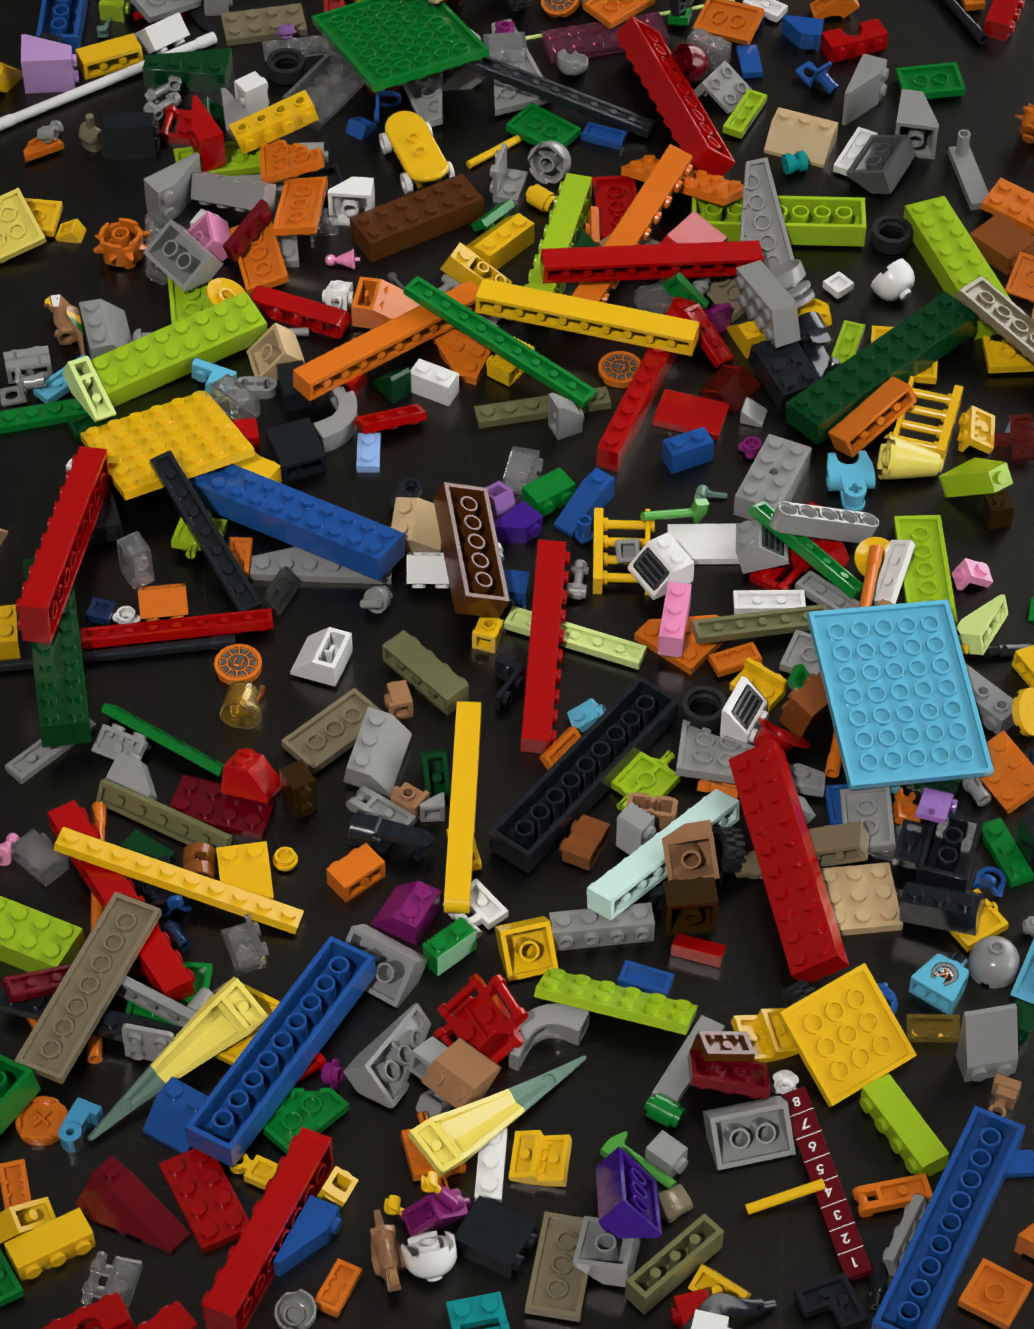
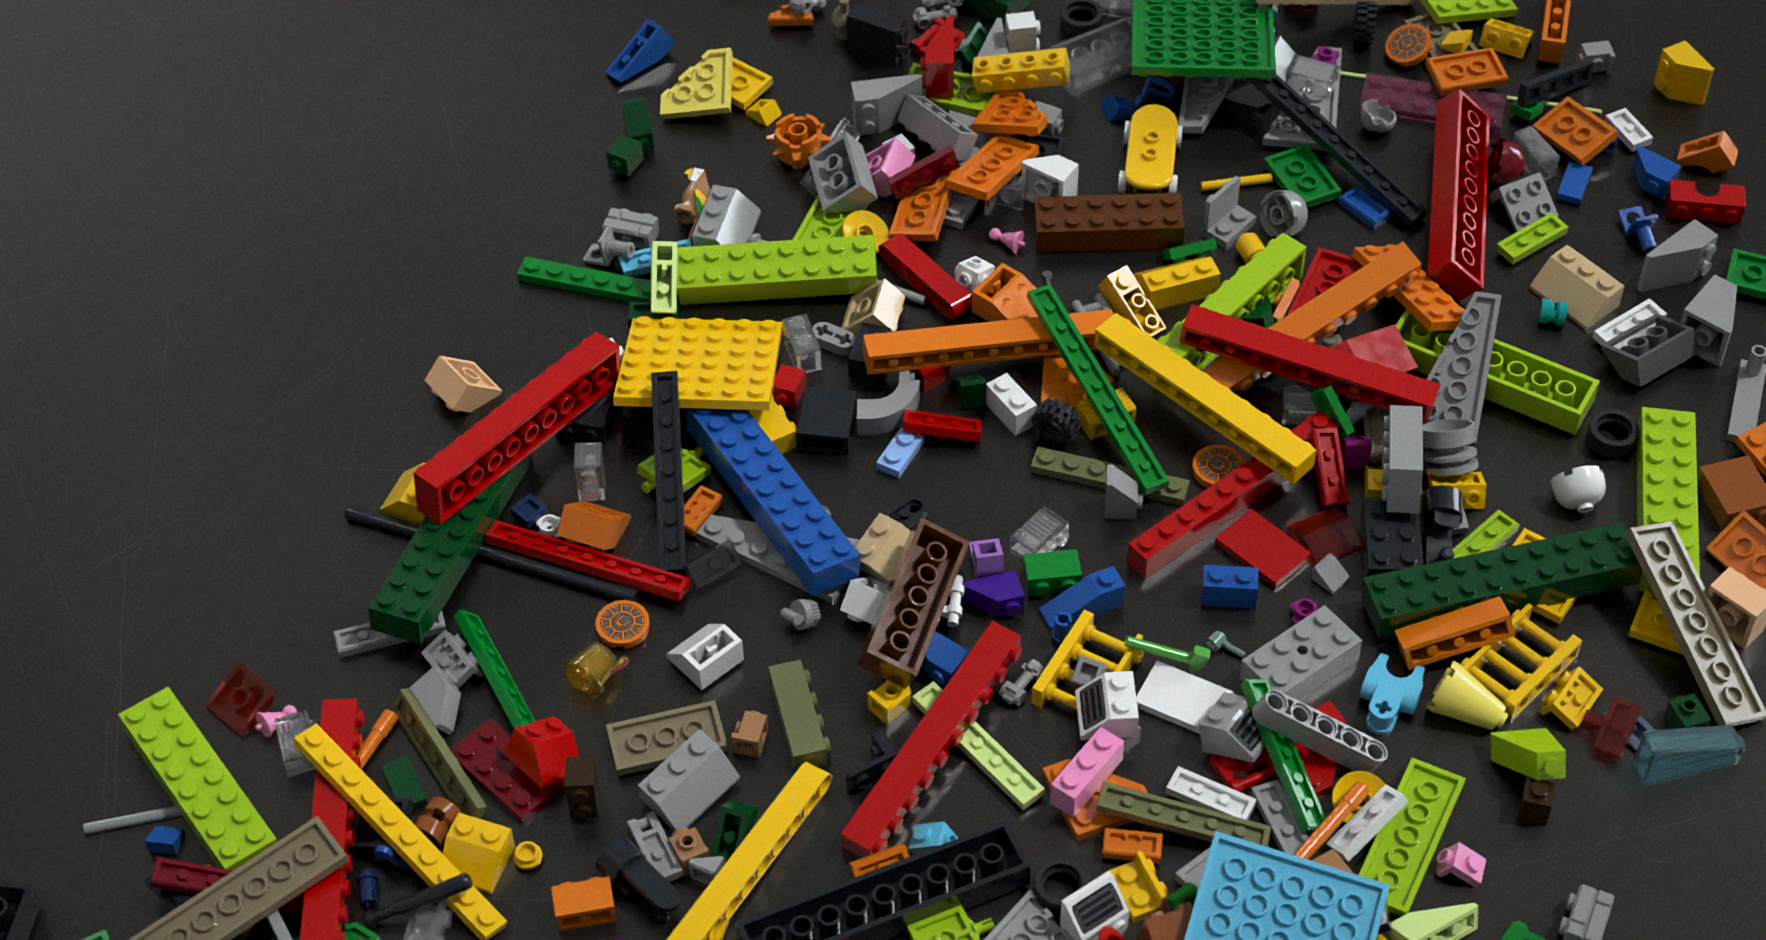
camera: 30 degrees right, 0 degrees up
medium azure slope [191,358,237,396] -> none
white plate [823,271,854,299] -> none
none -> black piece [363,873,473,929]
none -> black tyre [1031,398,1082,446]

